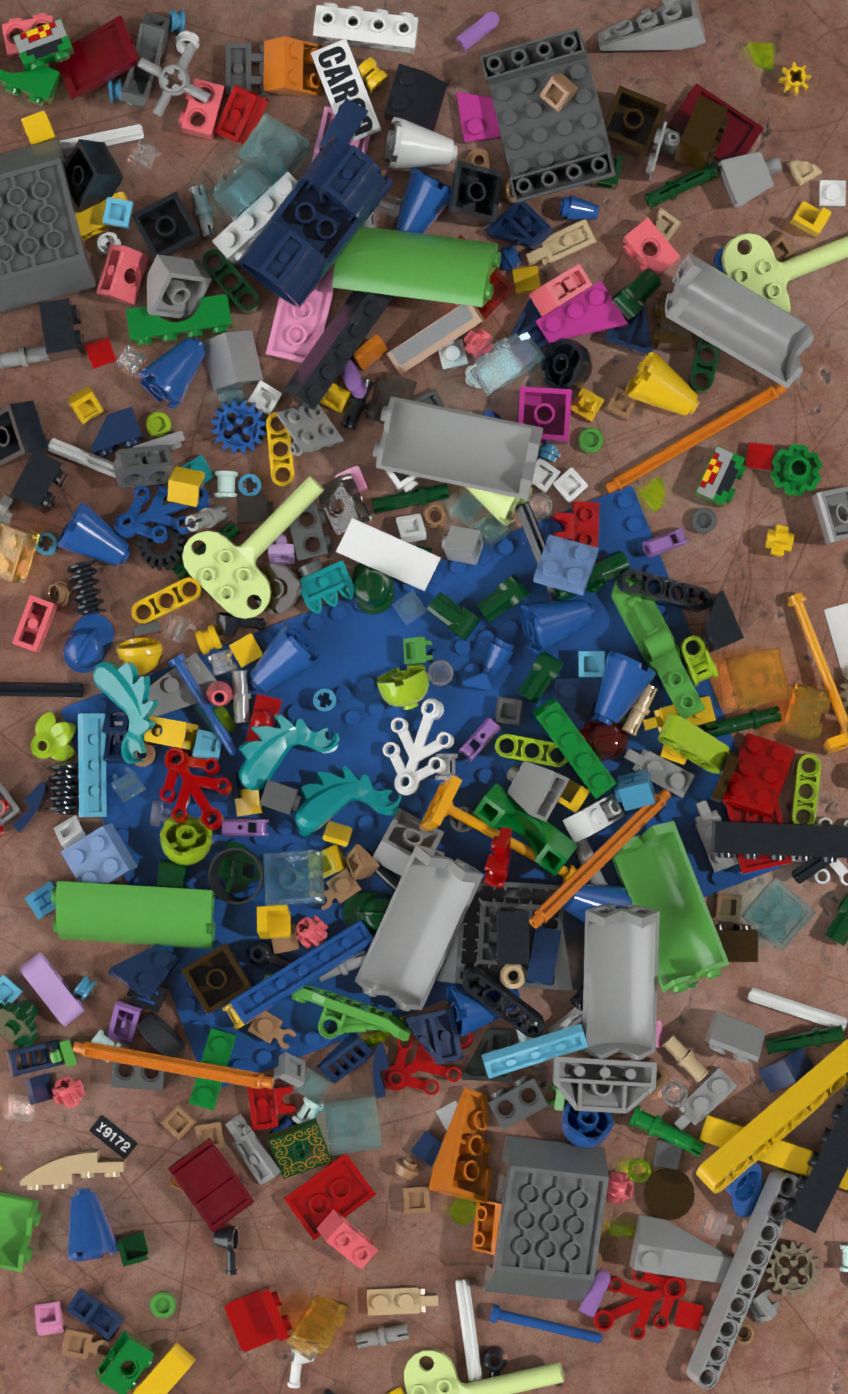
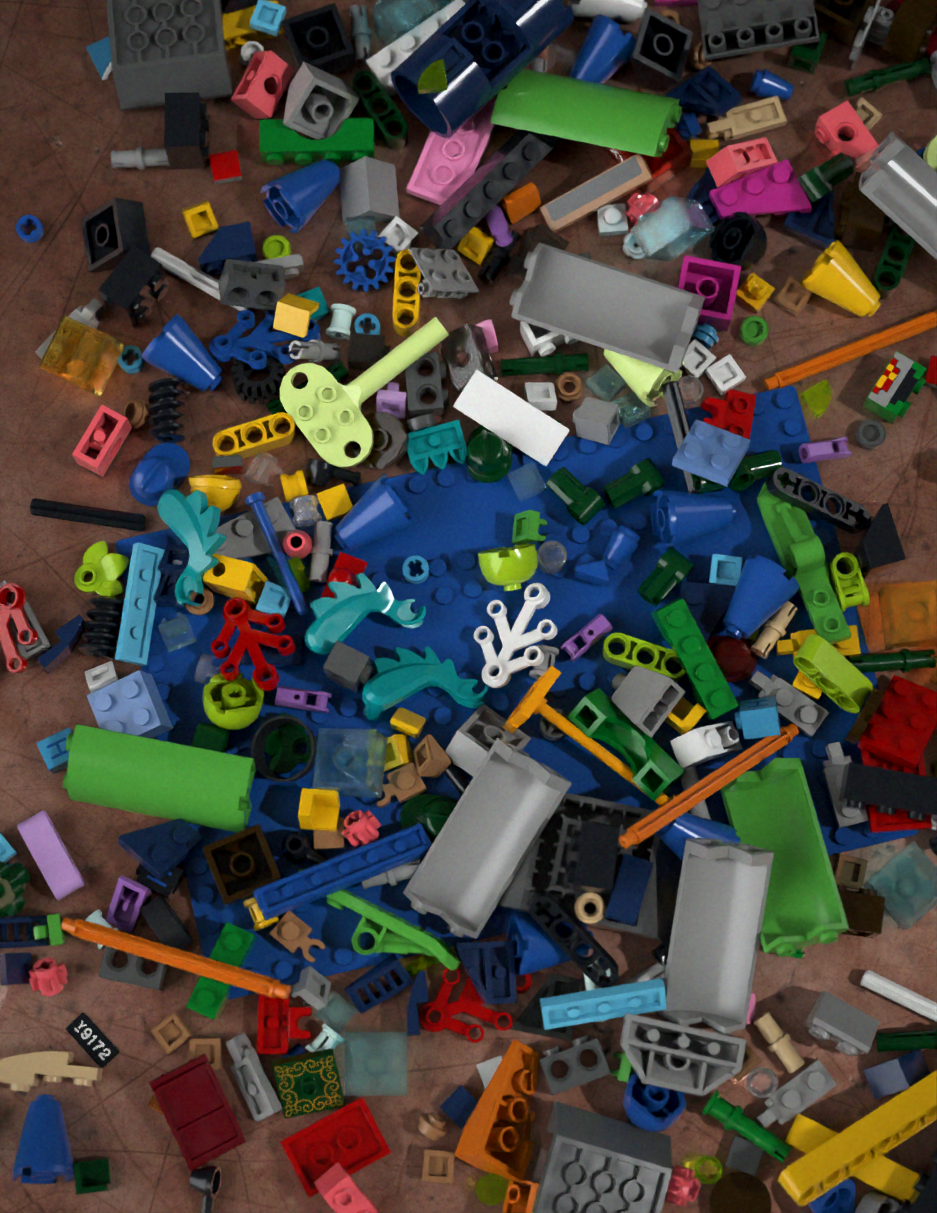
camera: 10 degrees right, 10 degrees down
dark azure bush [73,975,97,1001] -> none
clear wheel [116,345,147,377] -> none
yellow slope [235,789,263,817] -> none
red plate [484,827,512,887] -> none
dark grey tile [494,697,523,726] -> none
none -> clear neon green tile [418,59,447,94]

